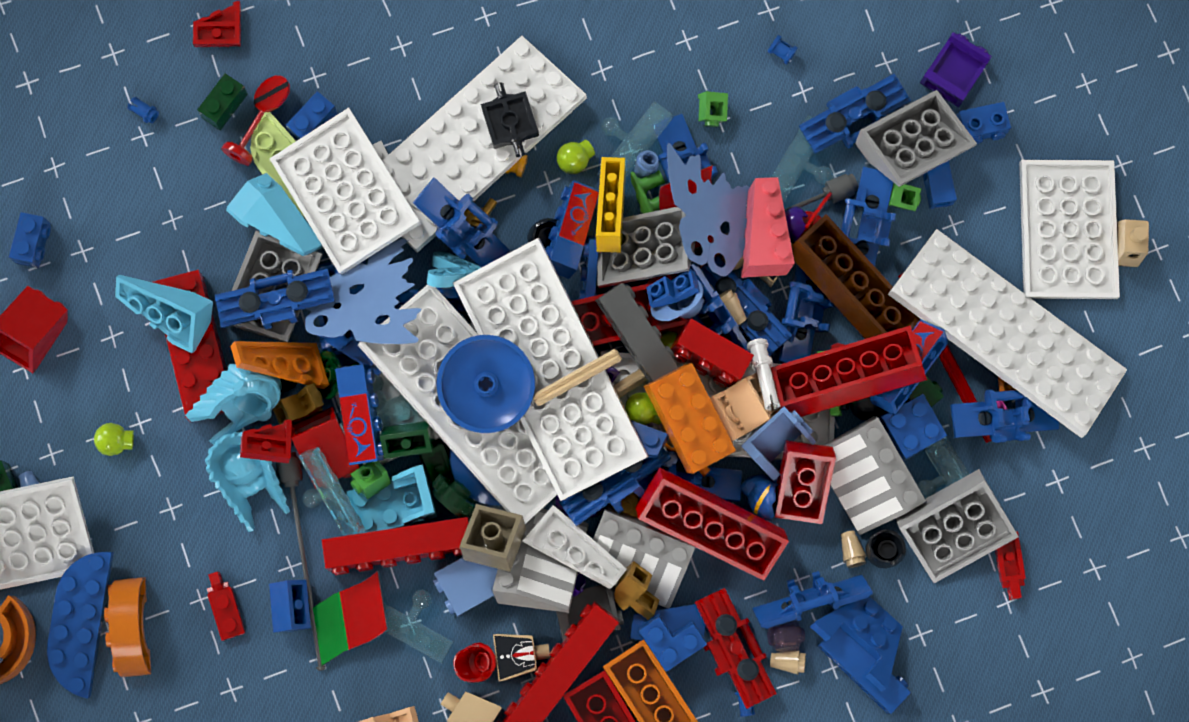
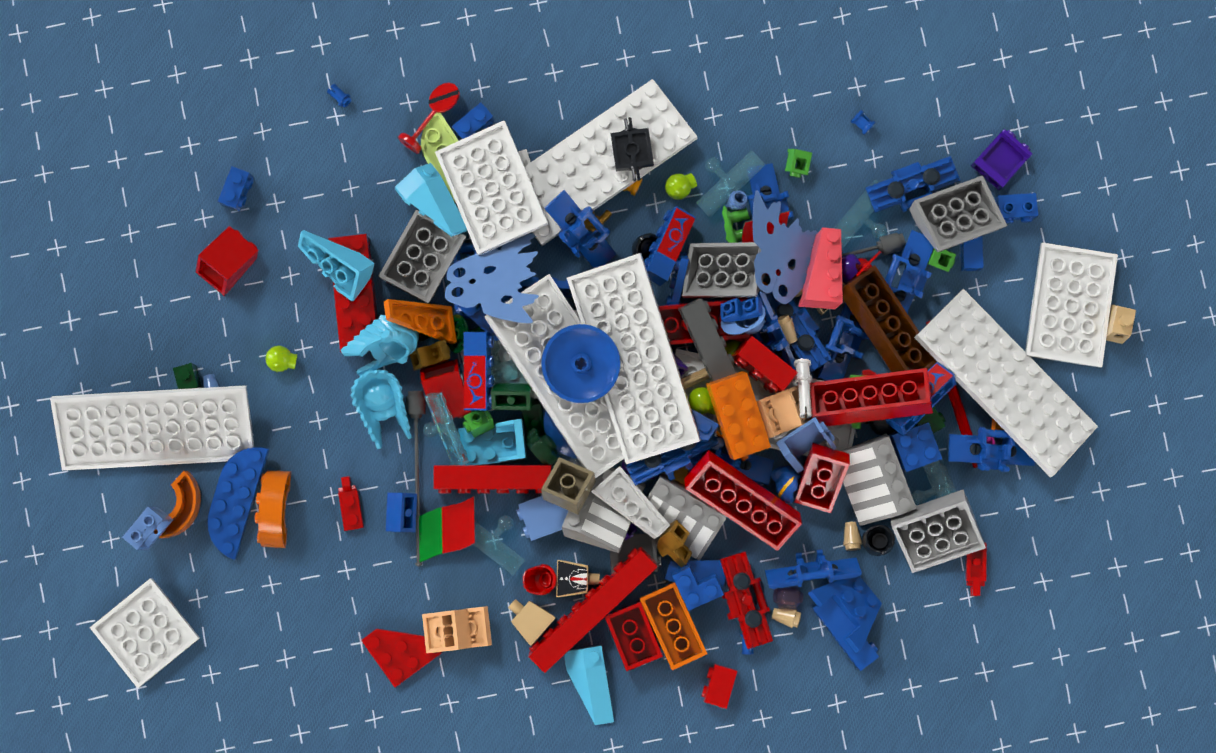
camera: 15 degrees right, 5 degrees up
red wing [193,1,241,47] -> none
dark green brick [197,73,248,131] -> none
blue piece [215,269,335,330] -> none
red wing [240,419,292,464] -> none
medium azure beam [427,252,482,288] -> none
tan axle [533,349,622,406] -> none
yellow brick [596,157,626,253] -> none

